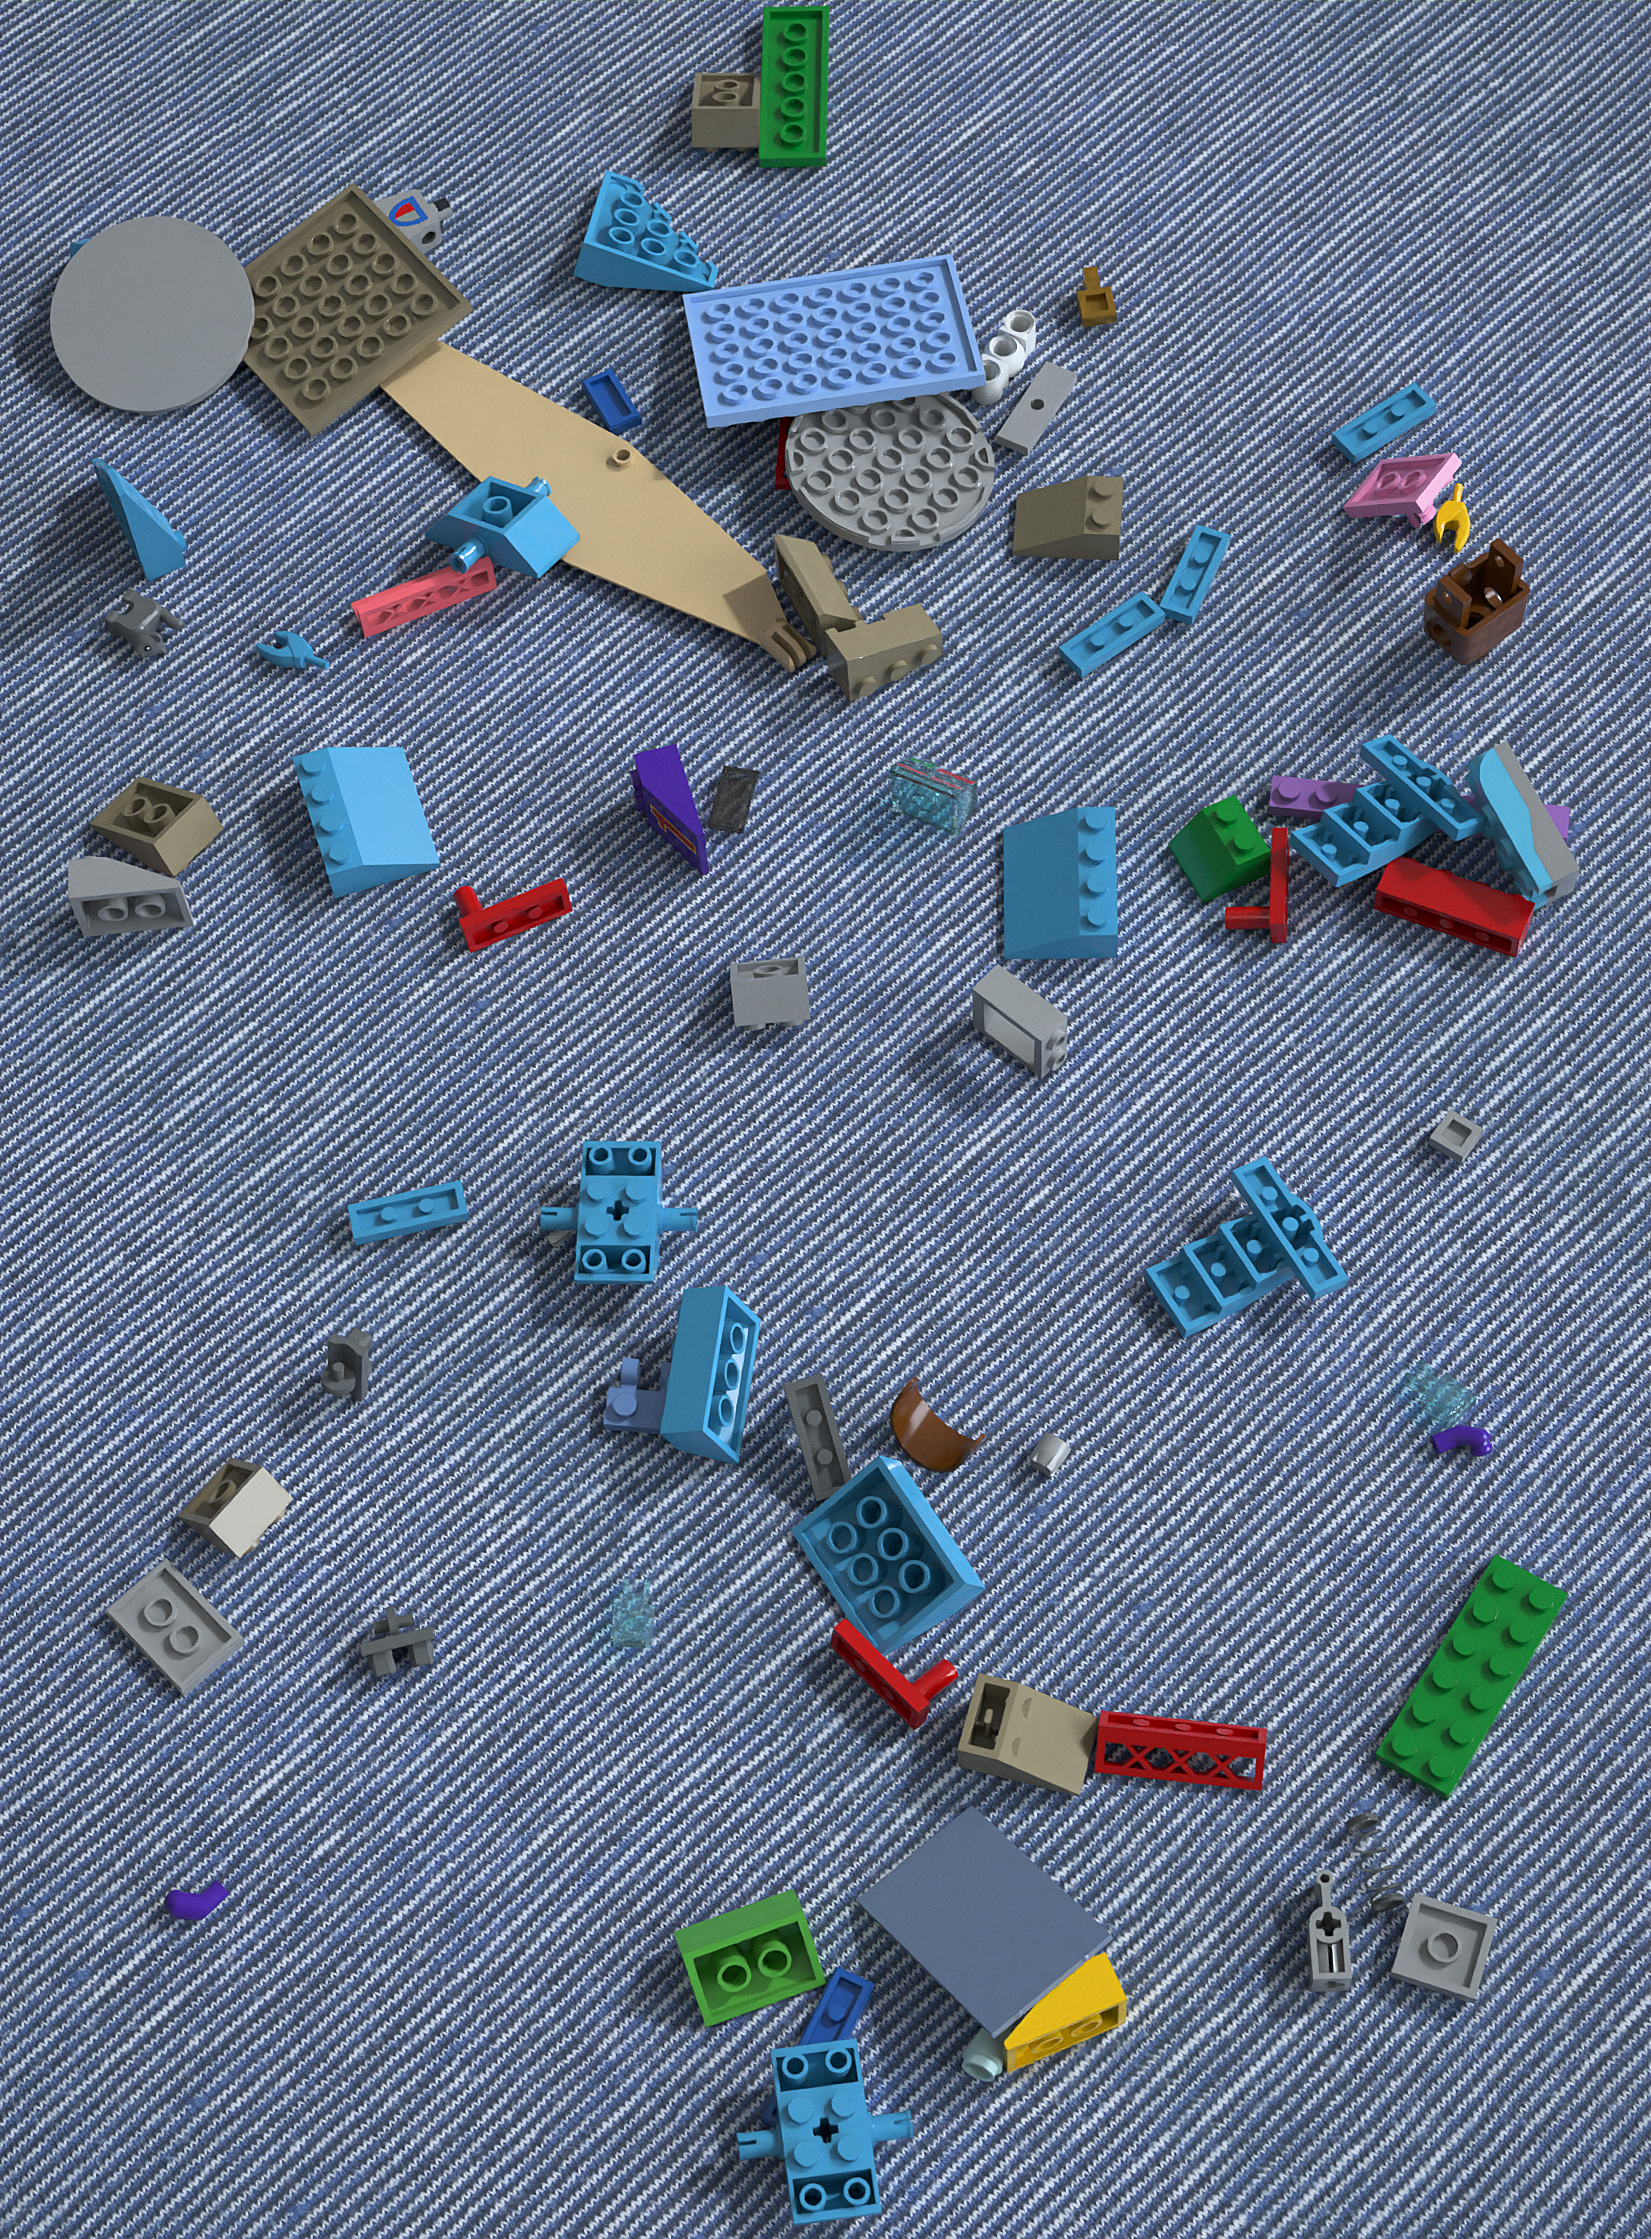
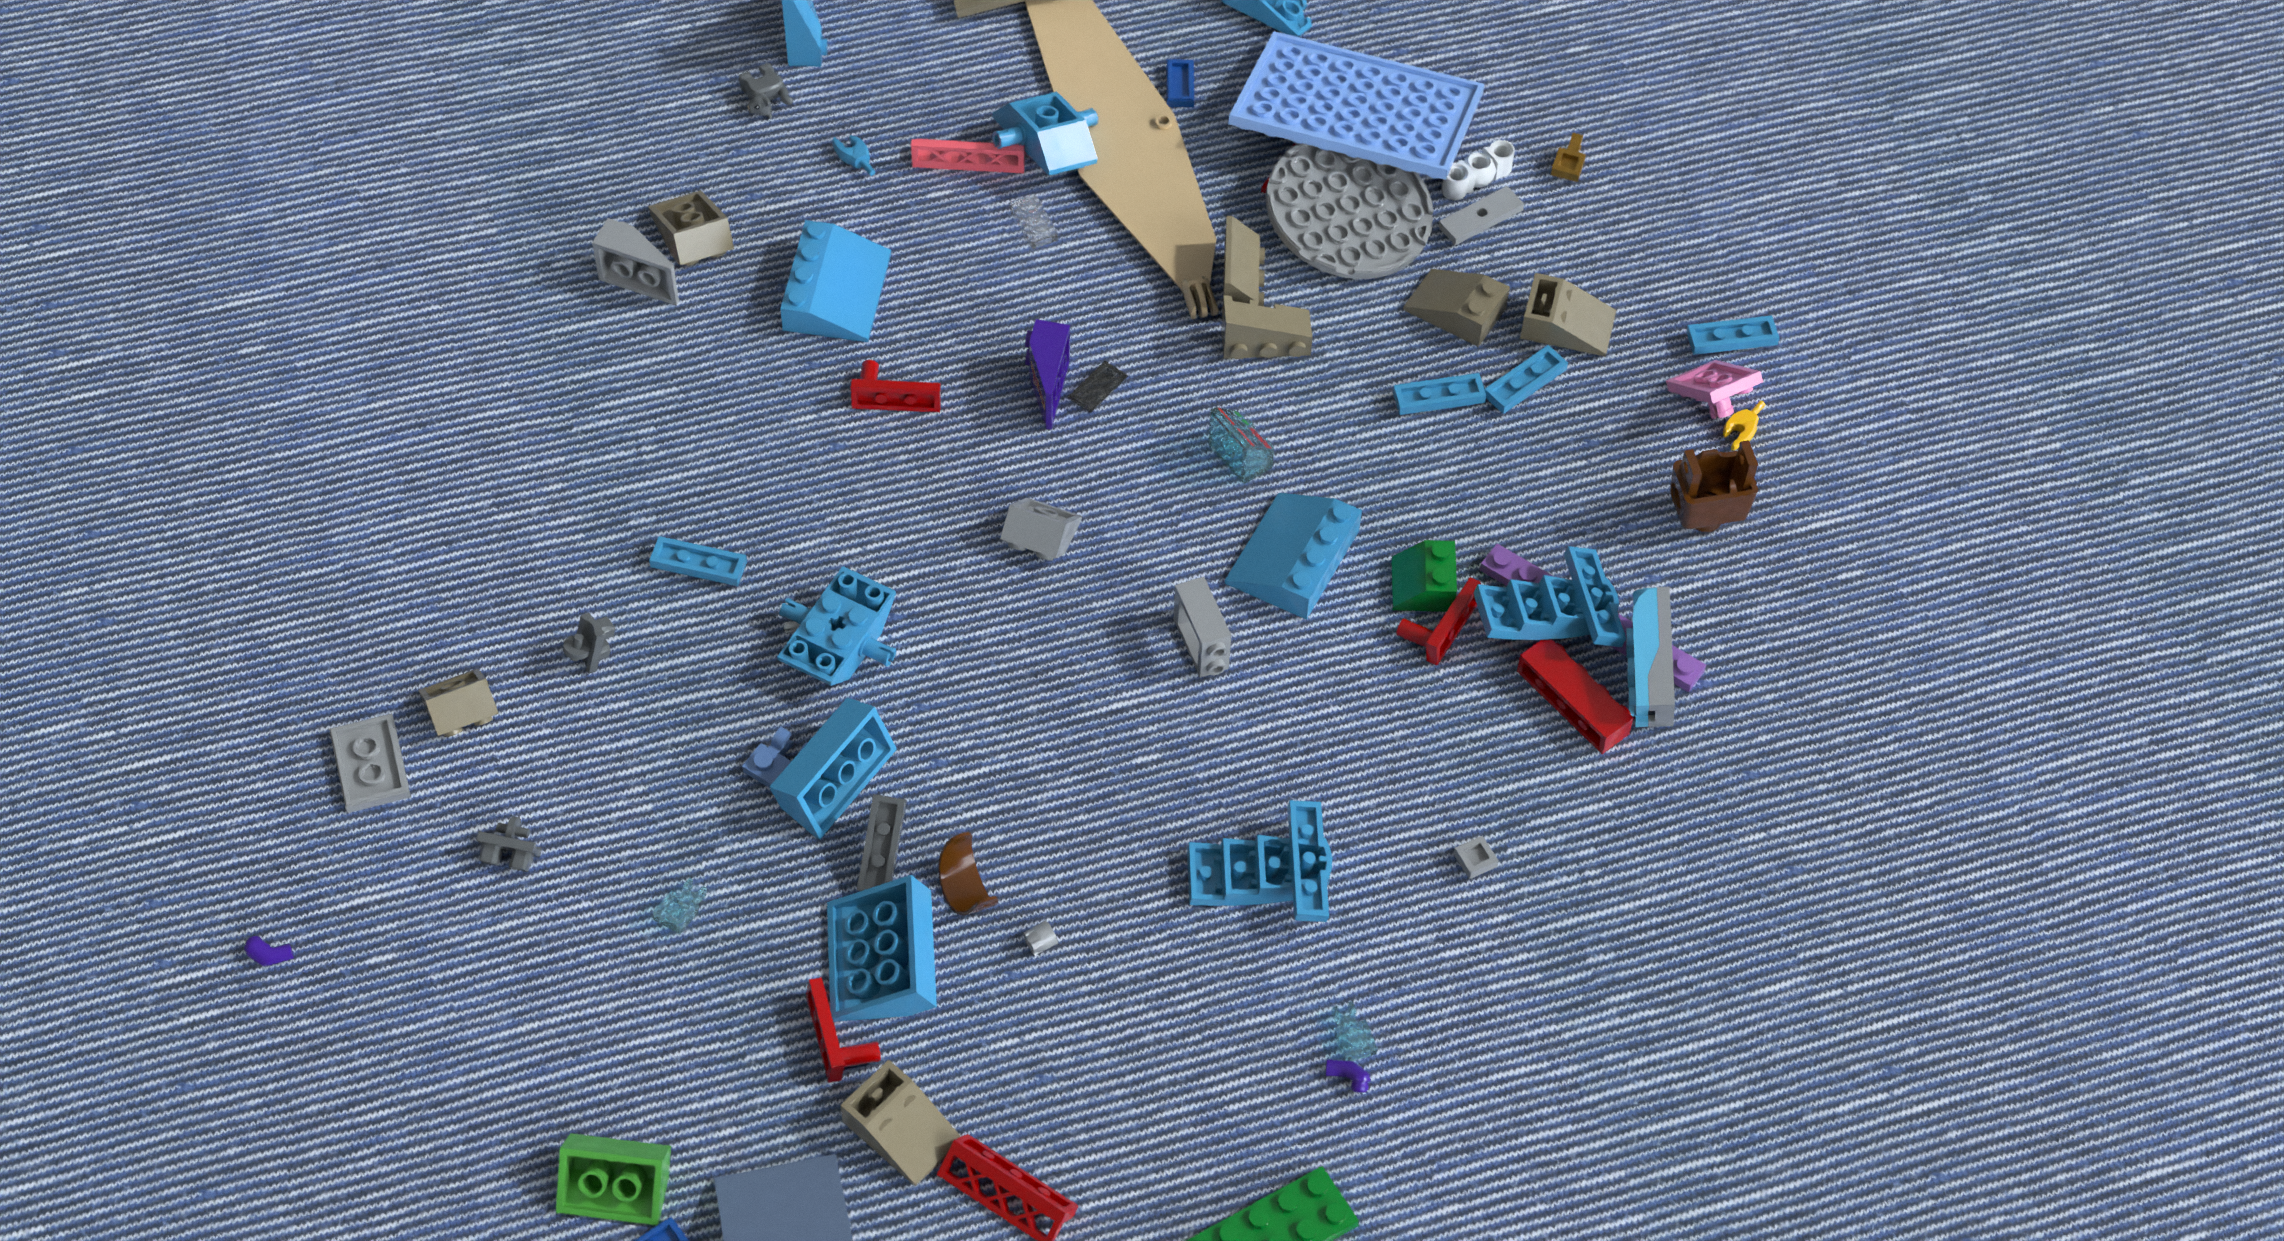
camera: 20 degrees right, 5 degrees down
none -> clear plate [1009,194,1058,249]
none -> dark tan slope [1520,273,1616,357]

